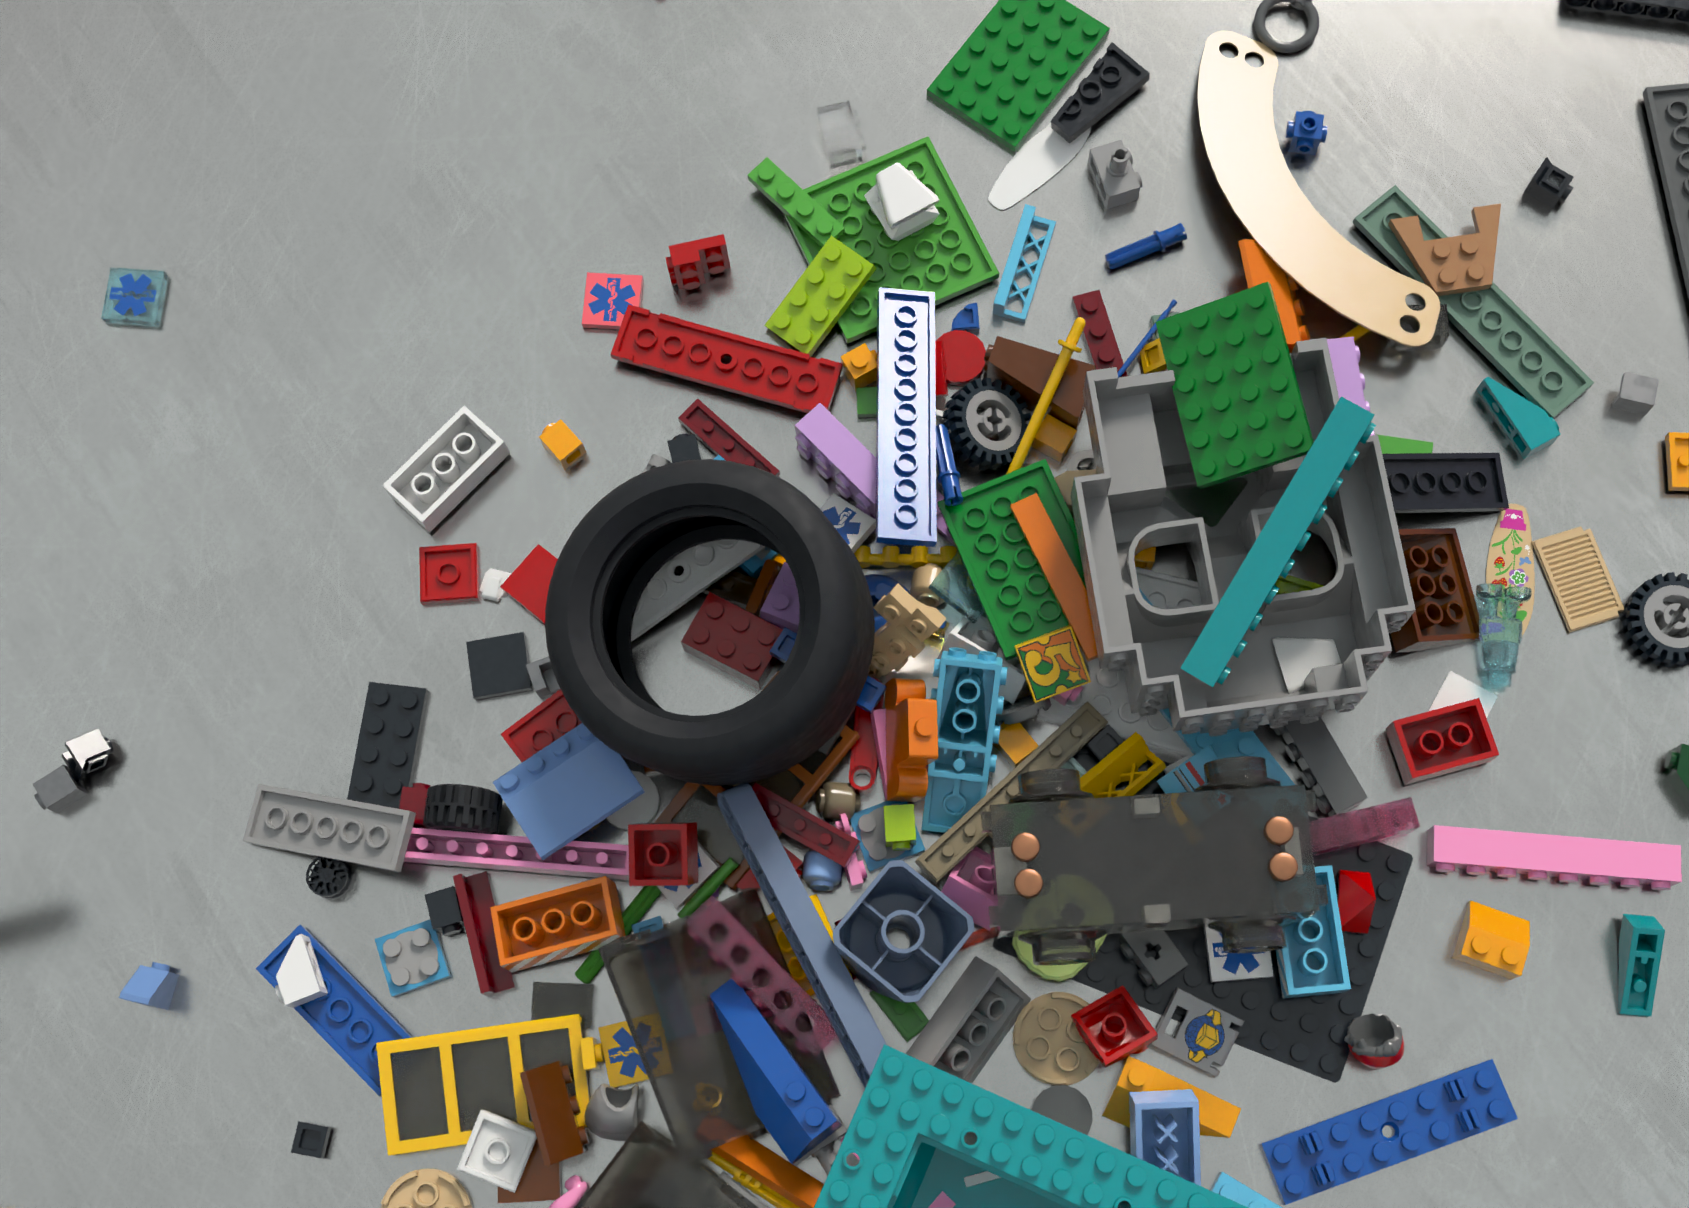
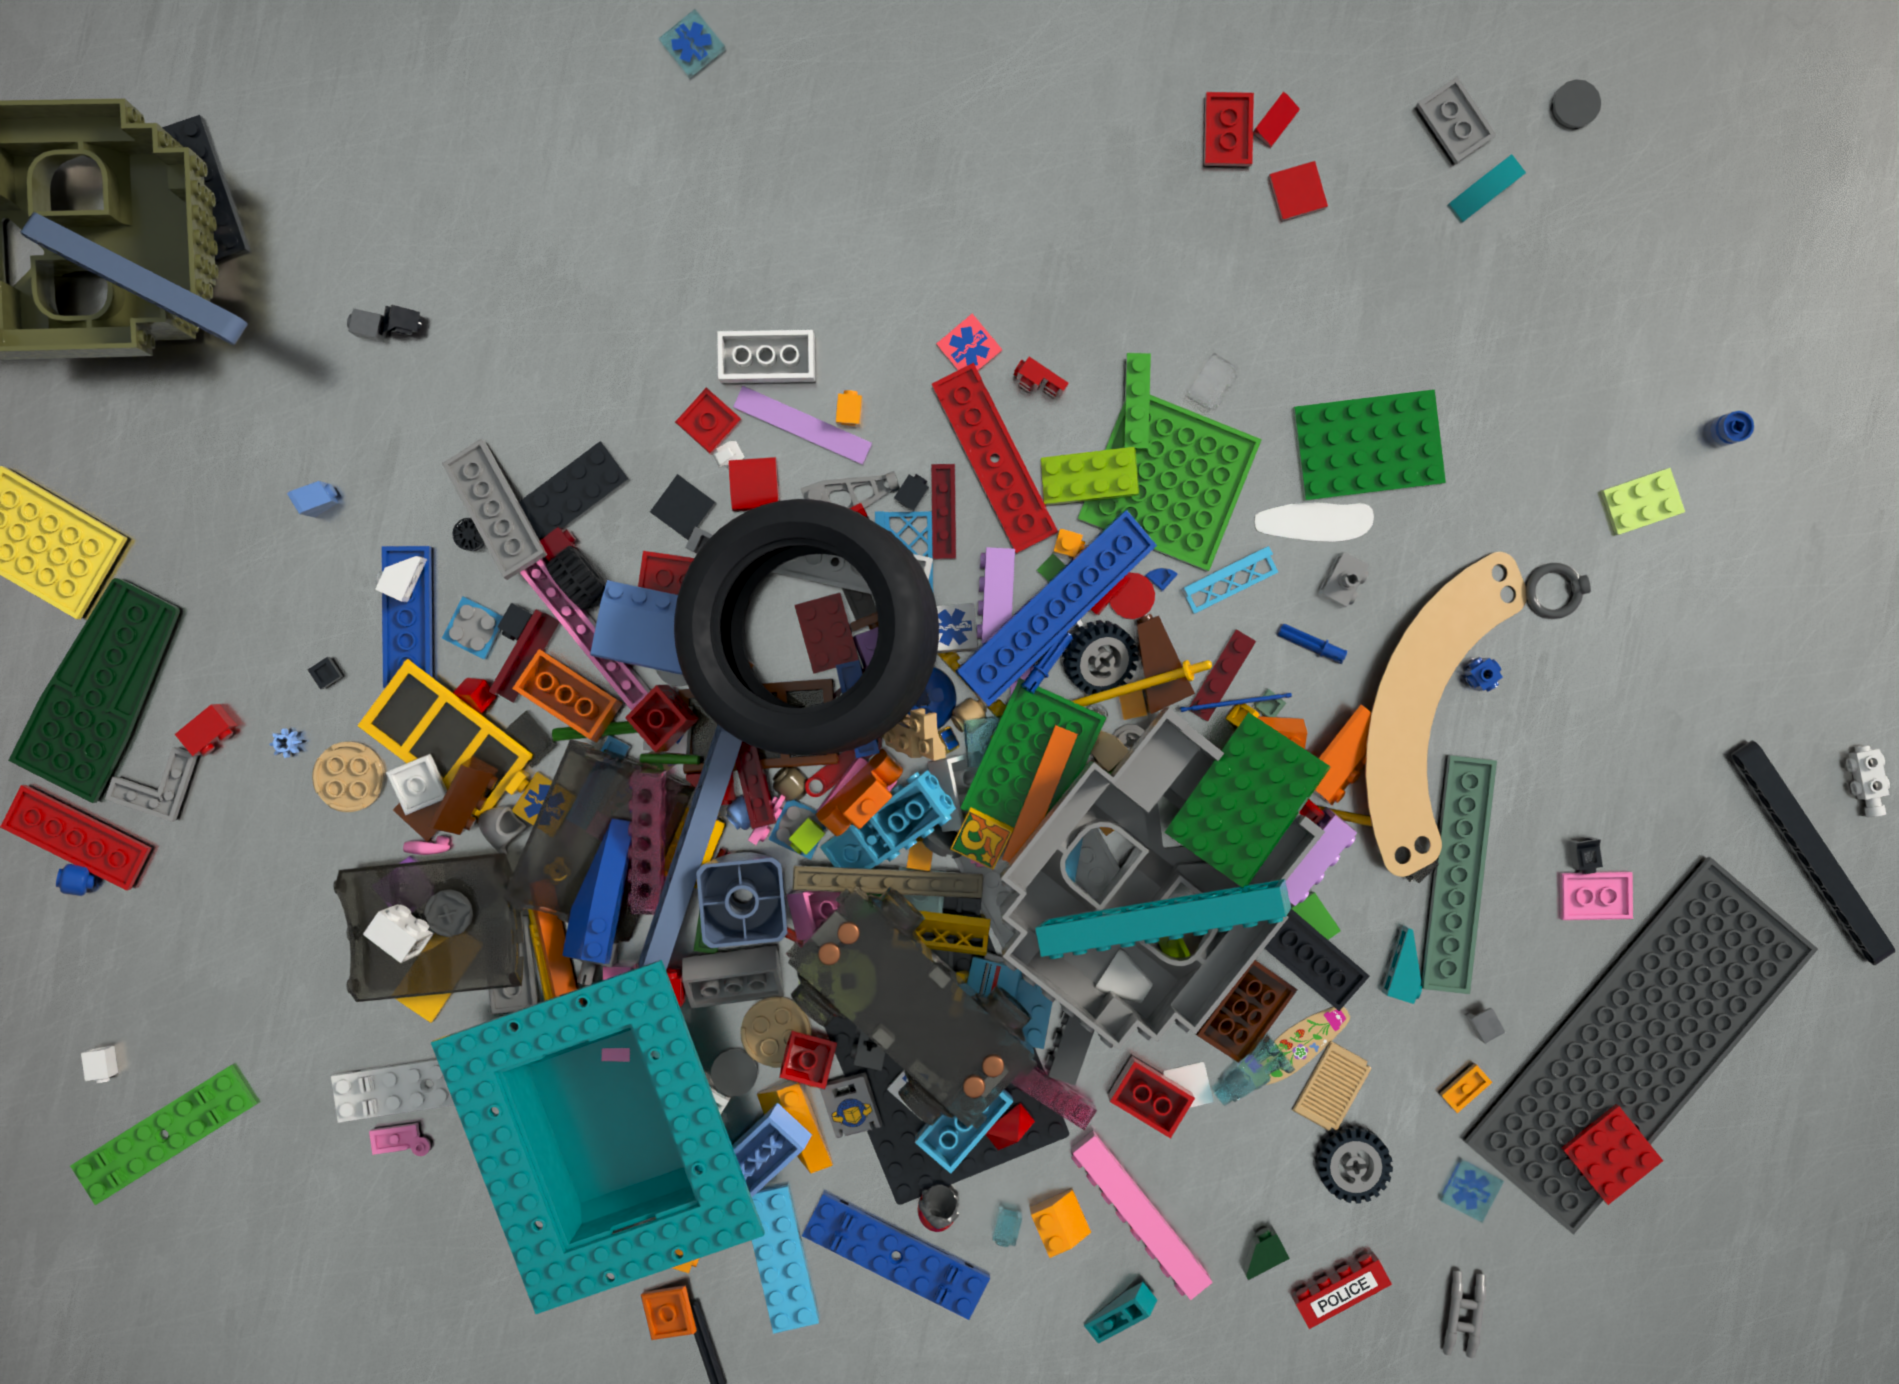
camera: 40 degrees right, 15 degrees up
white piece [864,163,940,241] -> none
black wing [1051,42,1150,143] -> none
medium nougat wing [1388,204,1501,296] -> none
none -> red panel [453,678,496,713]
none -> lavender tile [733,386,872,465]
none -> clear light blue brick [992,1207,1022,1247]
none -> bright pink tile [1560,871,1633,920]

